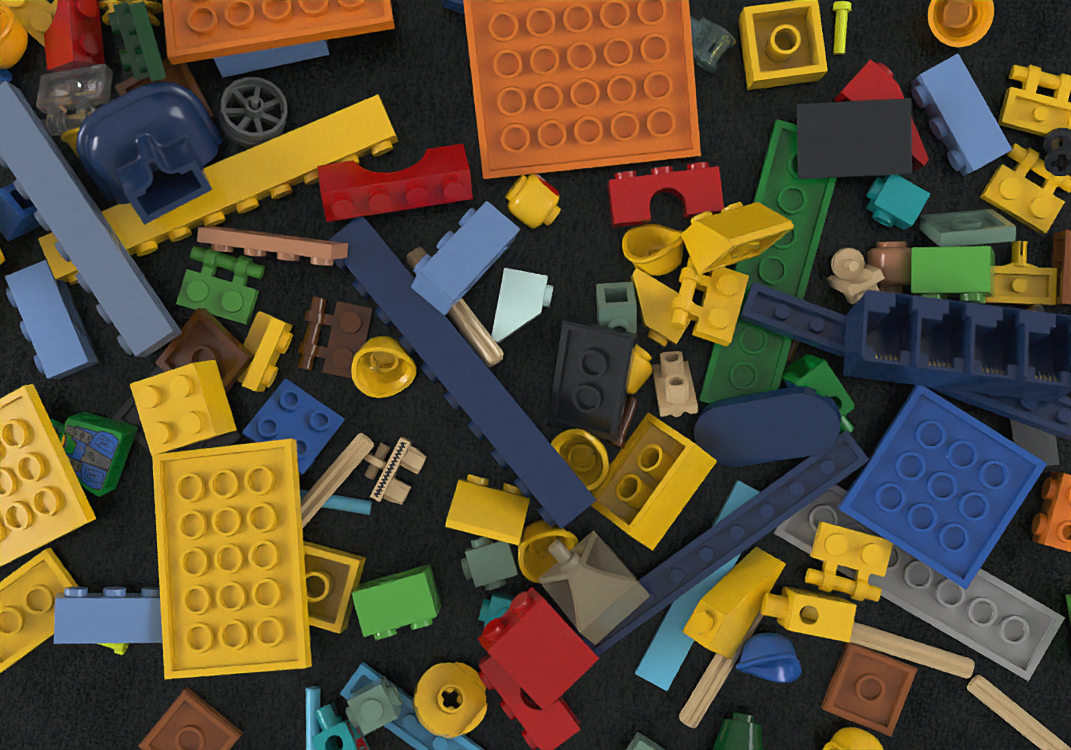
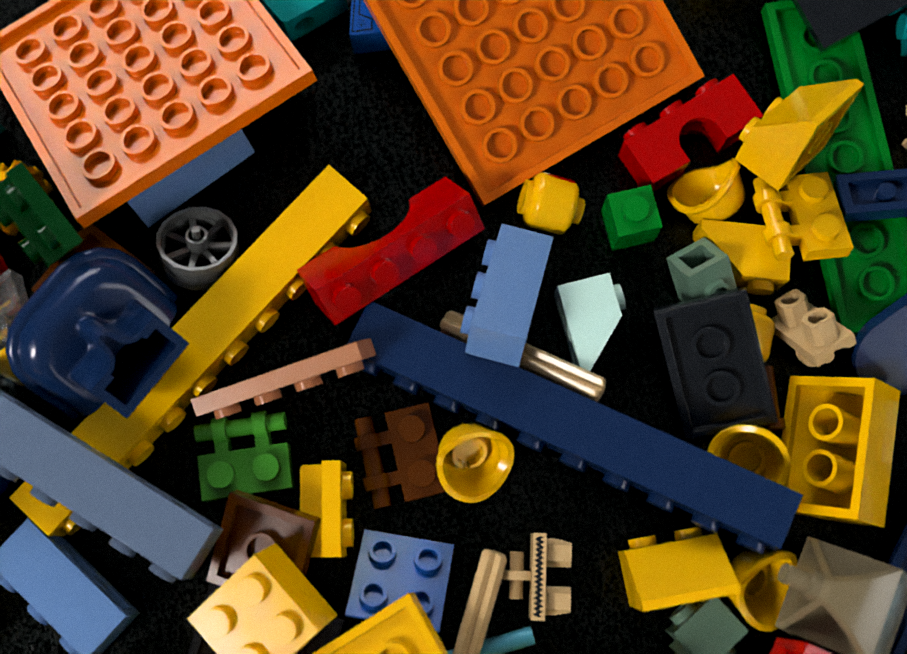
camera: 25 degrees left, 10 degrees down
none -> green brick [601,184,663,251]

